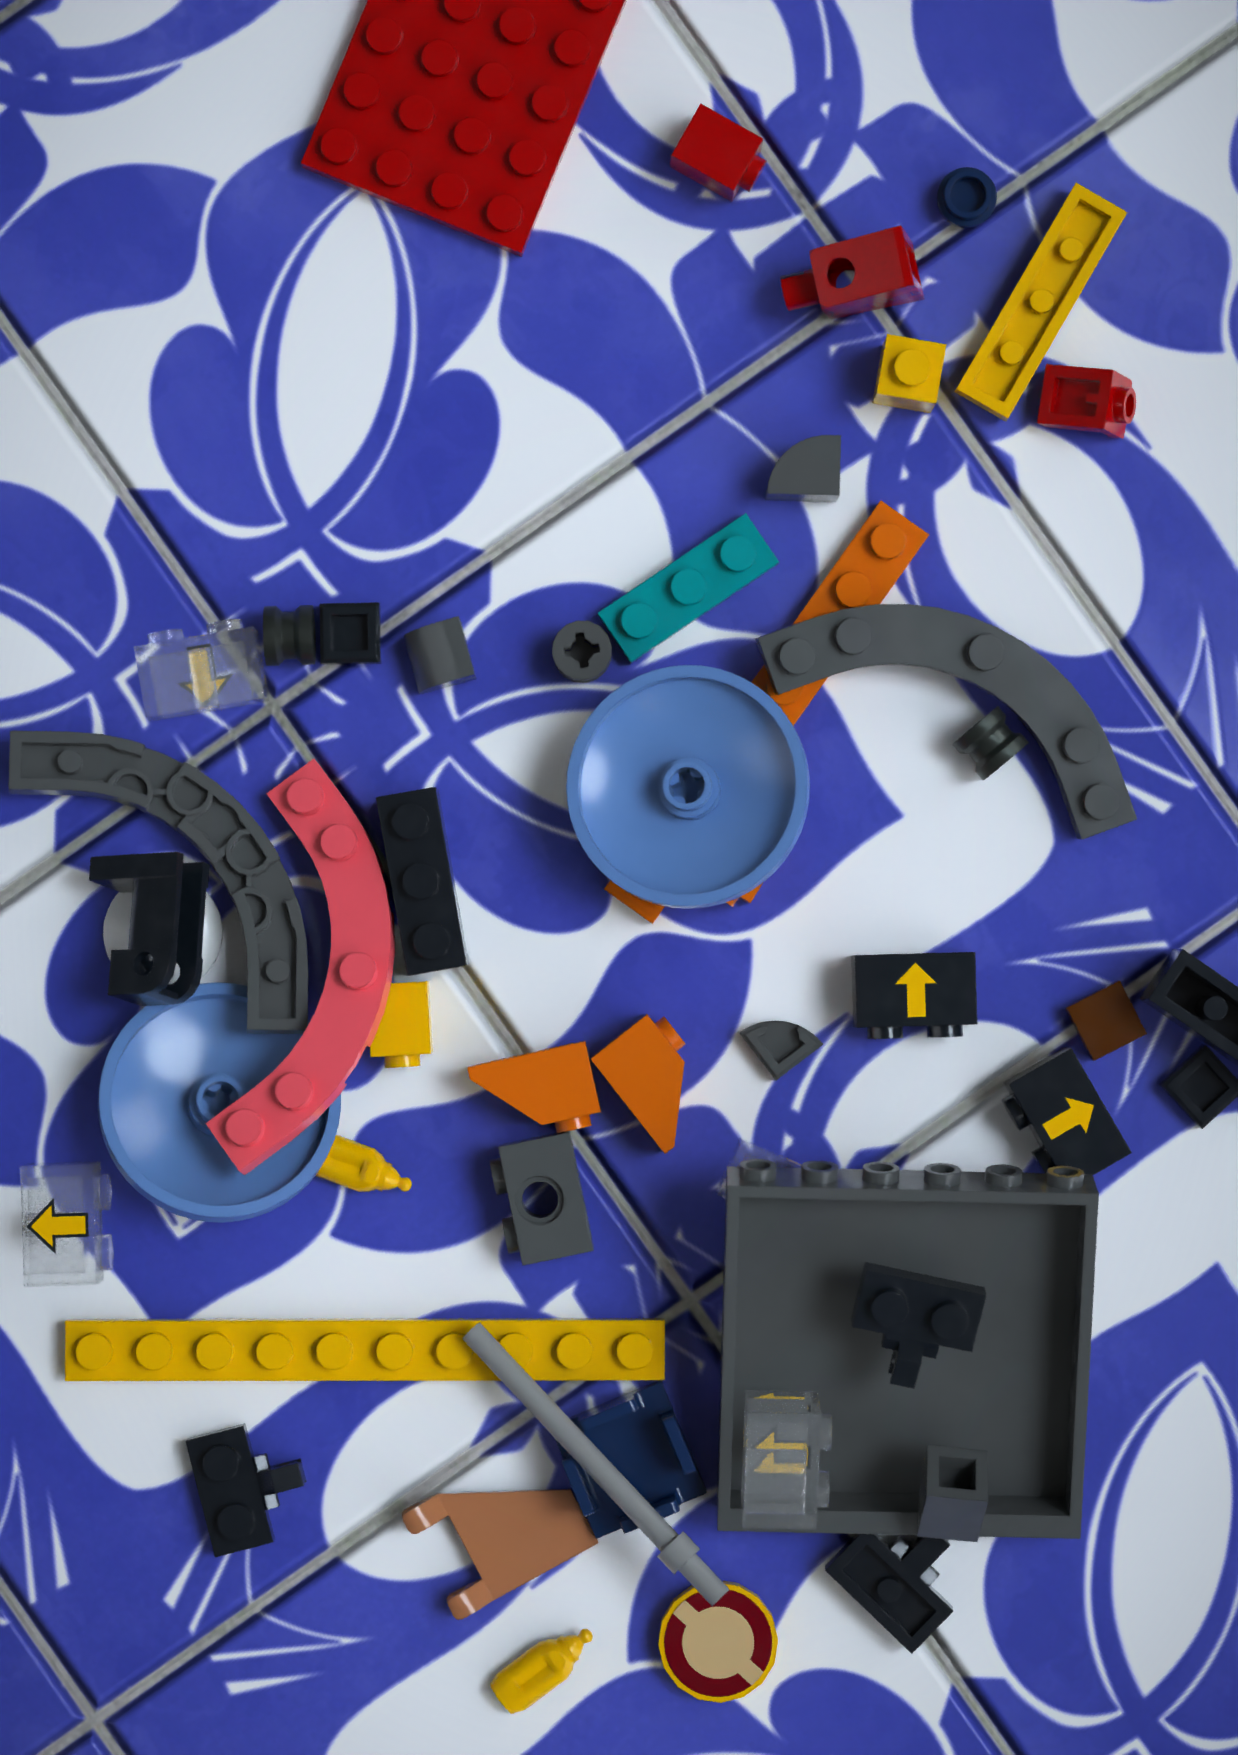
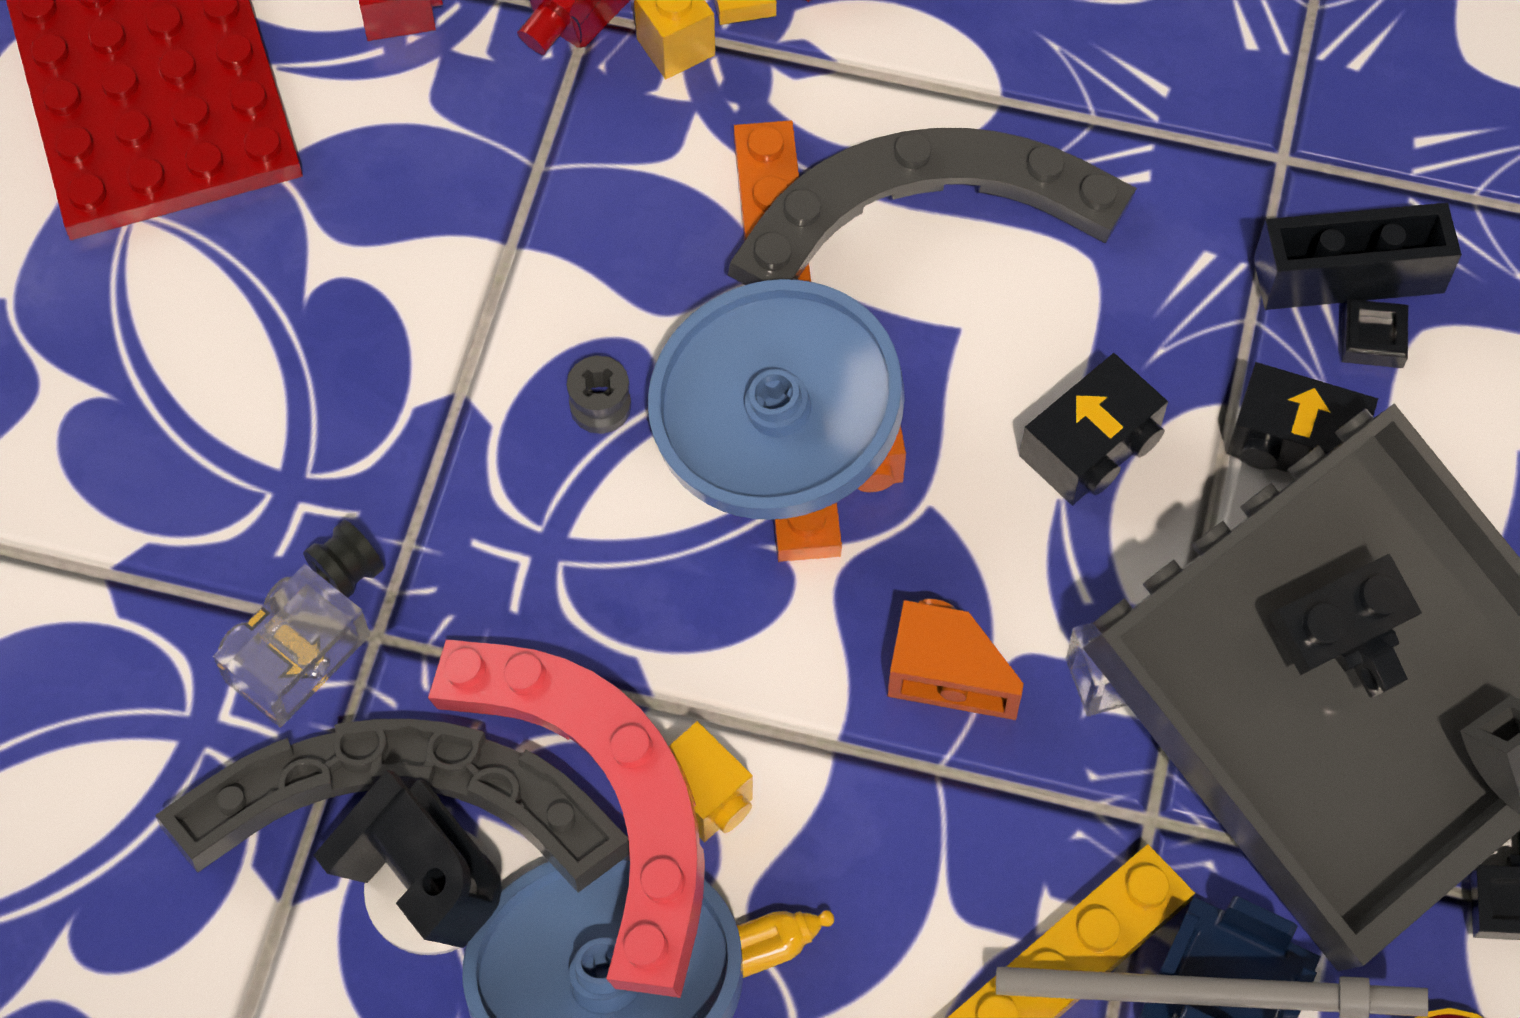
camera: 40 degrees left, 25 degrees down
black tile [320,602,382,665] -> none
black brick [376,787,469,976] -> none
dark grey brick [404,616,477,695] -> none
orange slope [467,1040,601,1133] -> none
dark grey brick [490,1131,594,1266] -> none
teal plate [598,513,779,664] -> none
dark grey tile [739,1021,823,1080] -> none
clear brick [740,1390,832,1530] -> none
dark grey brick [765,435,841,502] -> none
pearl dark grey wheel [952,706,1029,780] -> none
reddish brown tile [1064,980,1147,1061] -> none

